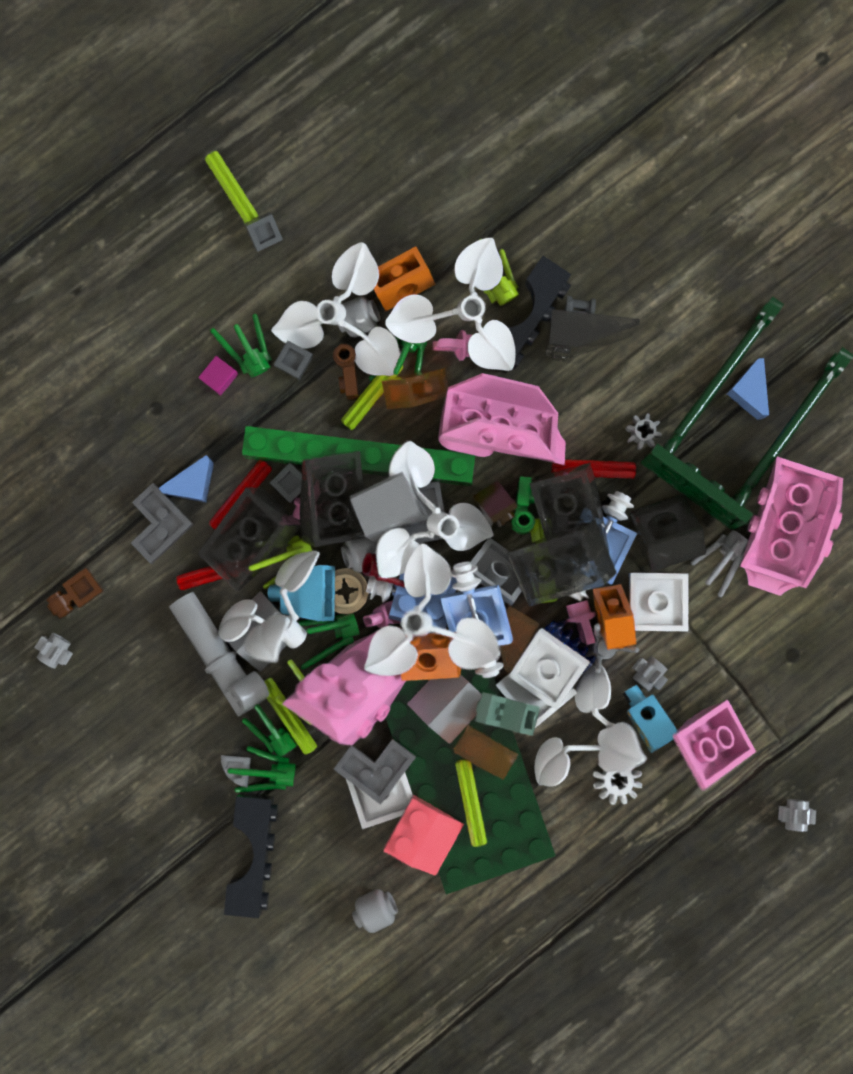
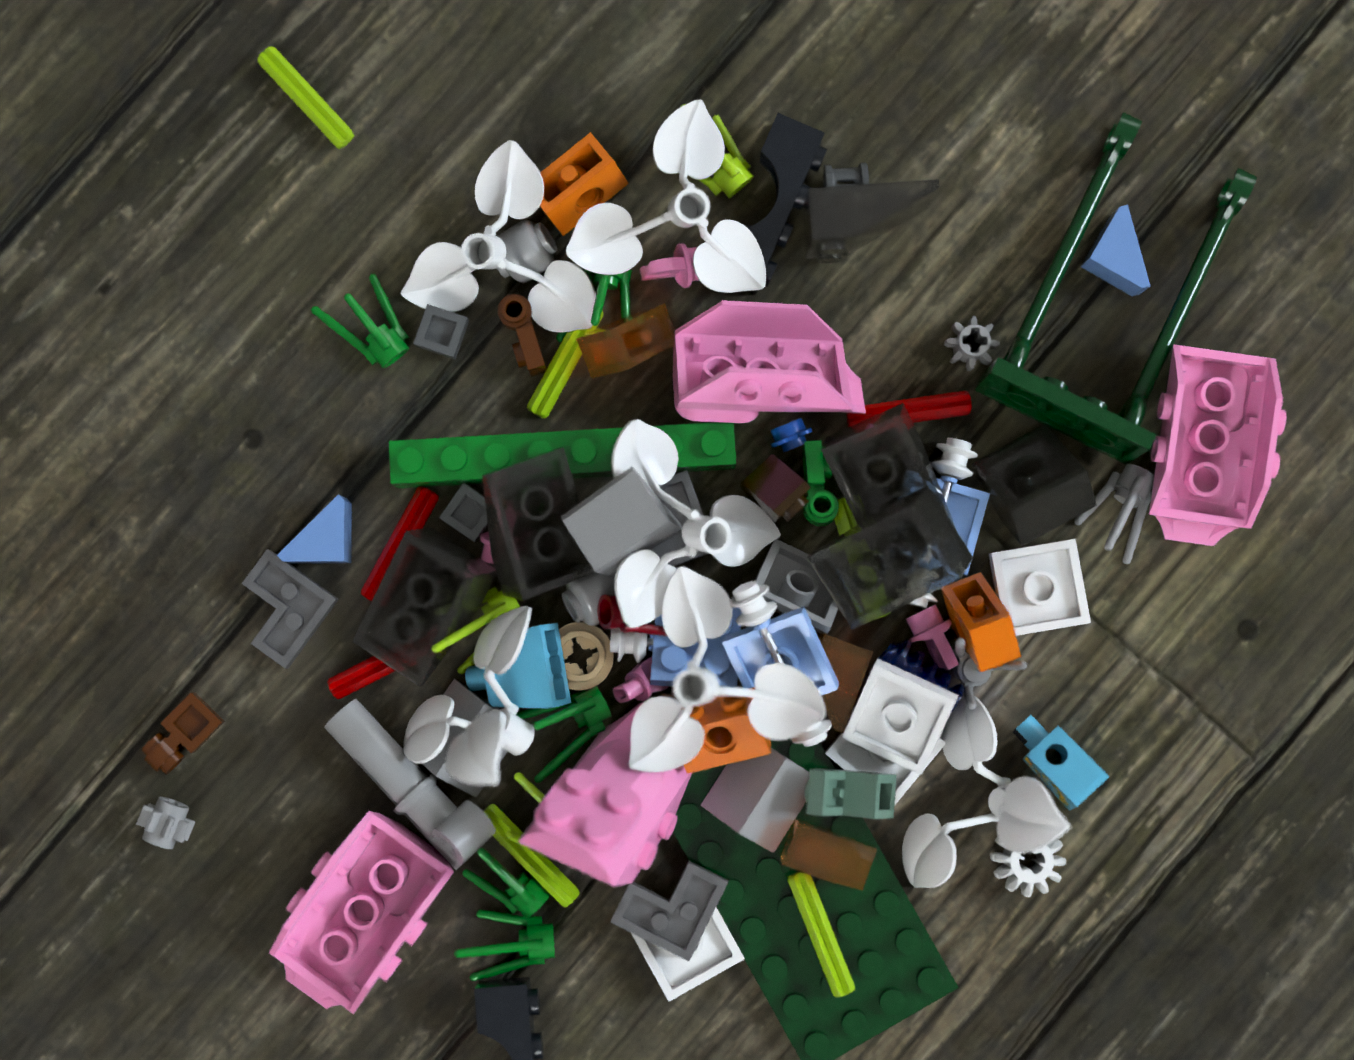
camera: 15 degrees left, 0 degrees up
dark pink slope [198,356,238,396] -> none
light grey tile [221,755,251,788] -> none
dark grey plate [244,212,283,252] -> none
coral slope [384,795,464,876] -> none
light grey gear [632,656,668,692] -> none
bright pink slope [673,700,756,790] -> none
light grey gear [778,799,816,832] -> none
none -> bright pink slope [269,811,454,1014]
none -> blue plate [770,417,813,452]

